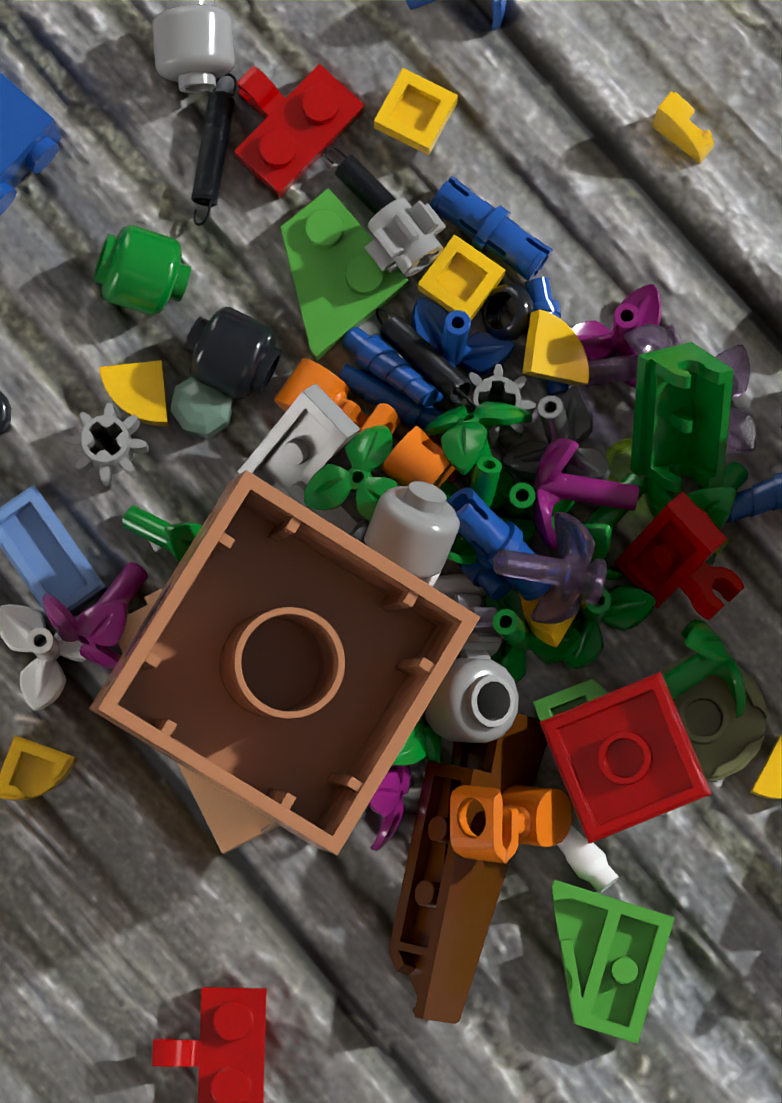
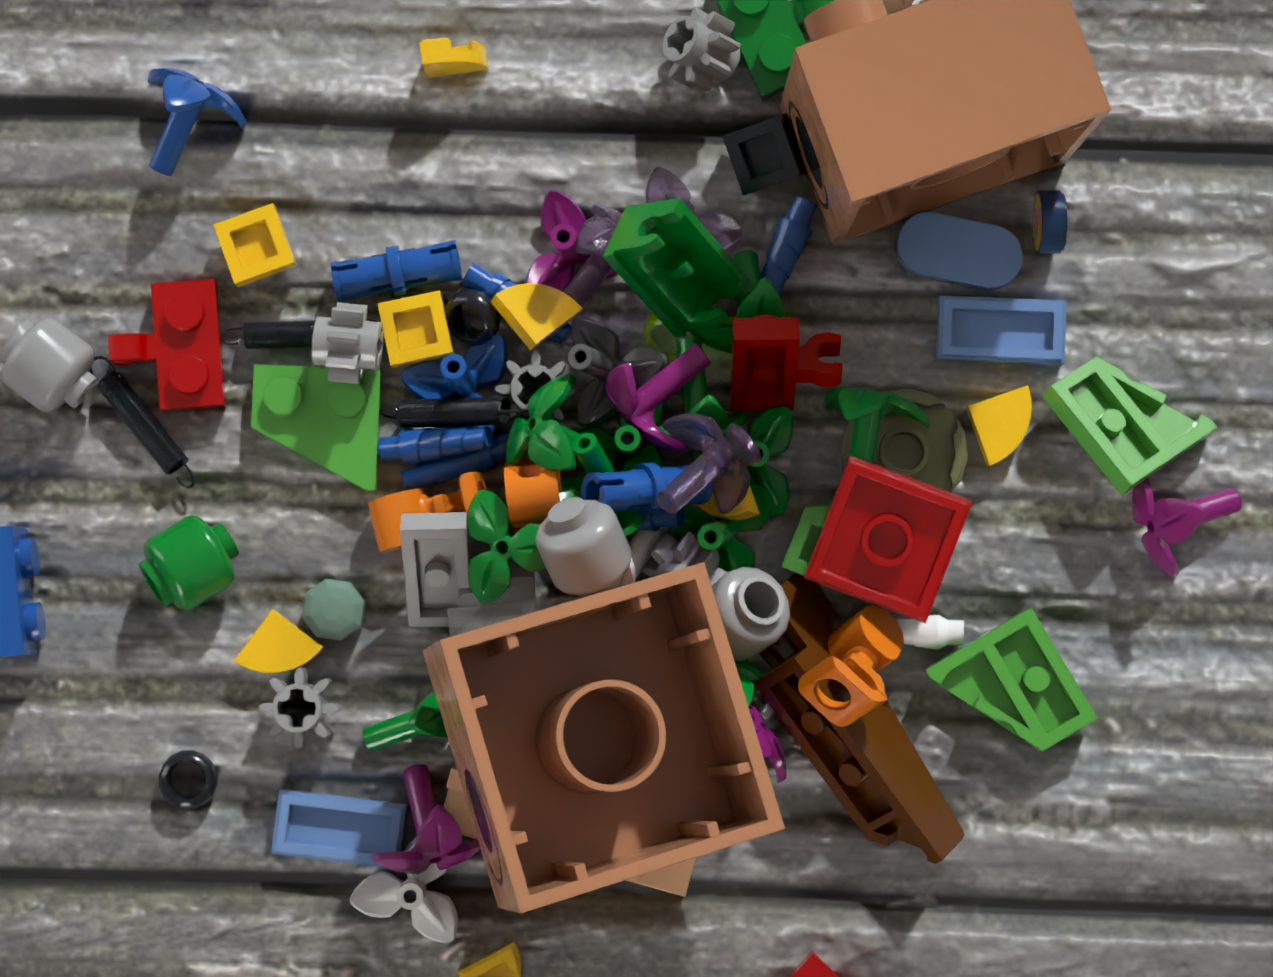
camera: 50 degrees left, 5 degrees up
black head [183,306,282,400] -> none

